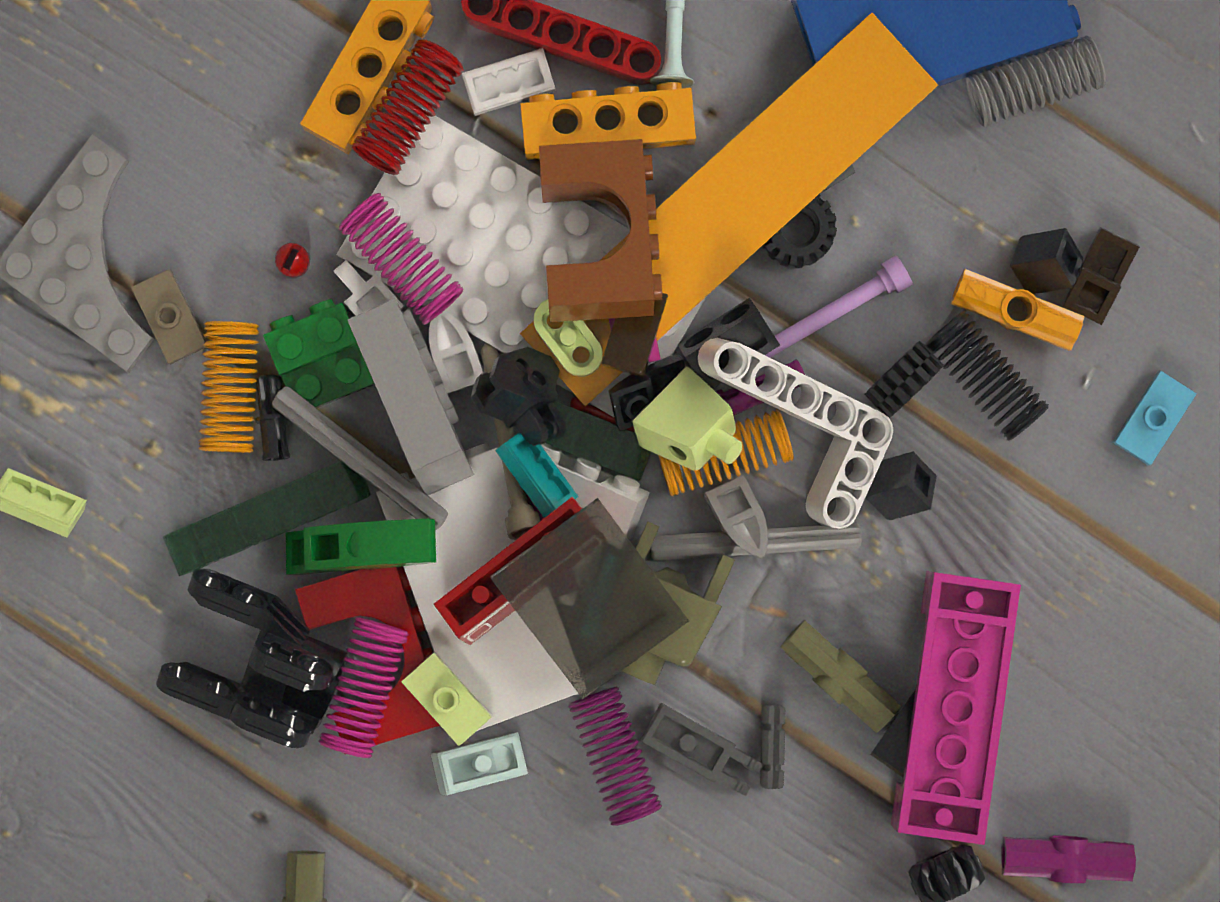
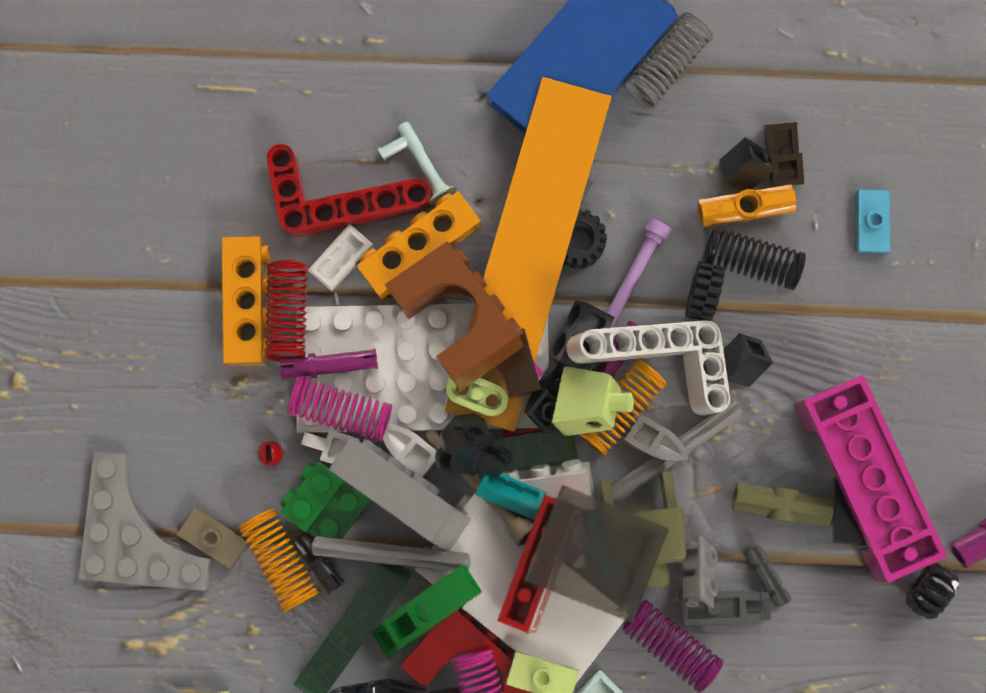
camera: 30 degrees left, 5 degrees down
none -> magenta pin [280,348,378,380]
none -> light grey hinge [682,536,718,609]

